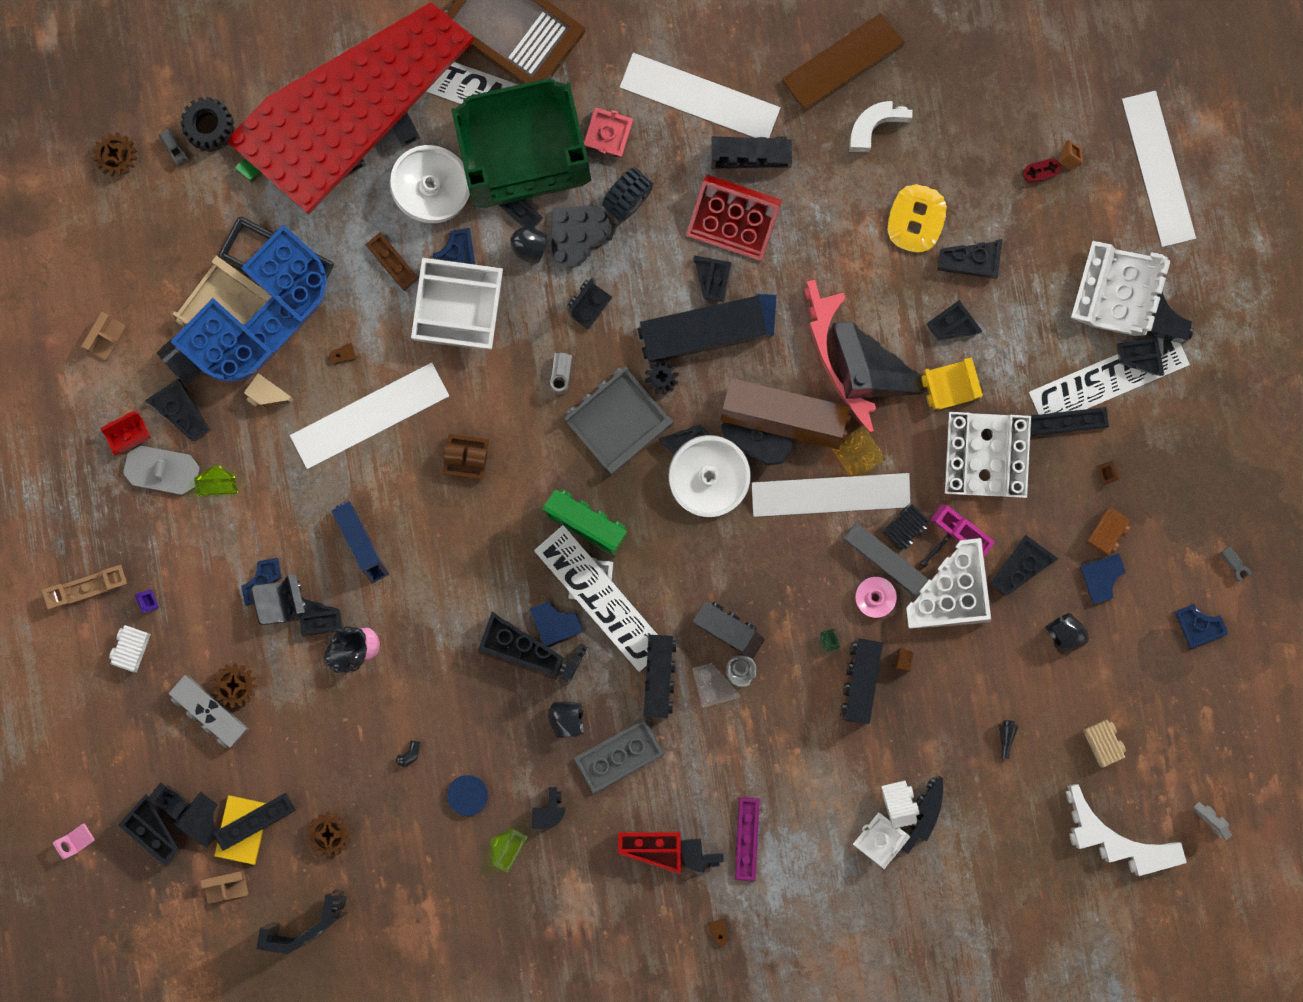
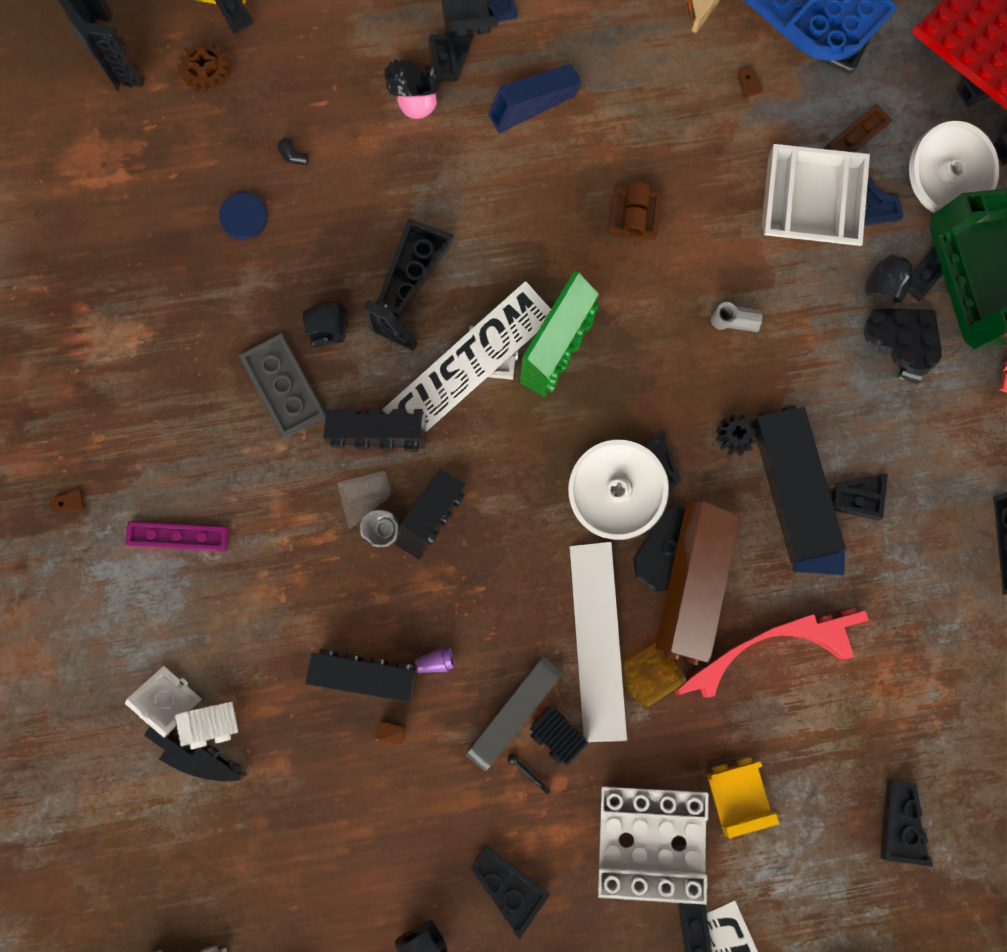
camera: 85 degrees right, 5 degrees down
white sticker [290,363,449,469] -> none
clear neon green slope [490,828,528,872] -> none
dark blue tile [530,601,582,646] -> none
black brick [532,787,566,829] -> none
dark grey panel [564,366,674,476] -> none
black bracket [567,277,612,330] -> none
black wheel [602,167,654,222] -> none
red wedge [618,831,681,874] -> none
black brick [680,838,724,872] -> none
red slope [686,174,783,261] -> none
clear green slope [820,628,841,652] -> none
black slope [832,322,924,399] -> none
bright pink dish [856,577,897,618] -> none
yellow piece [887,184,947,253] -> none
white slope [906,538,991,629] -> none
black wing [926,300,982,341] -> none
dark pink slope [930,504,995,558] -> none
black cone [998,720,1019,759] -> none
none -> medium lavender cone [415,647,455,673]

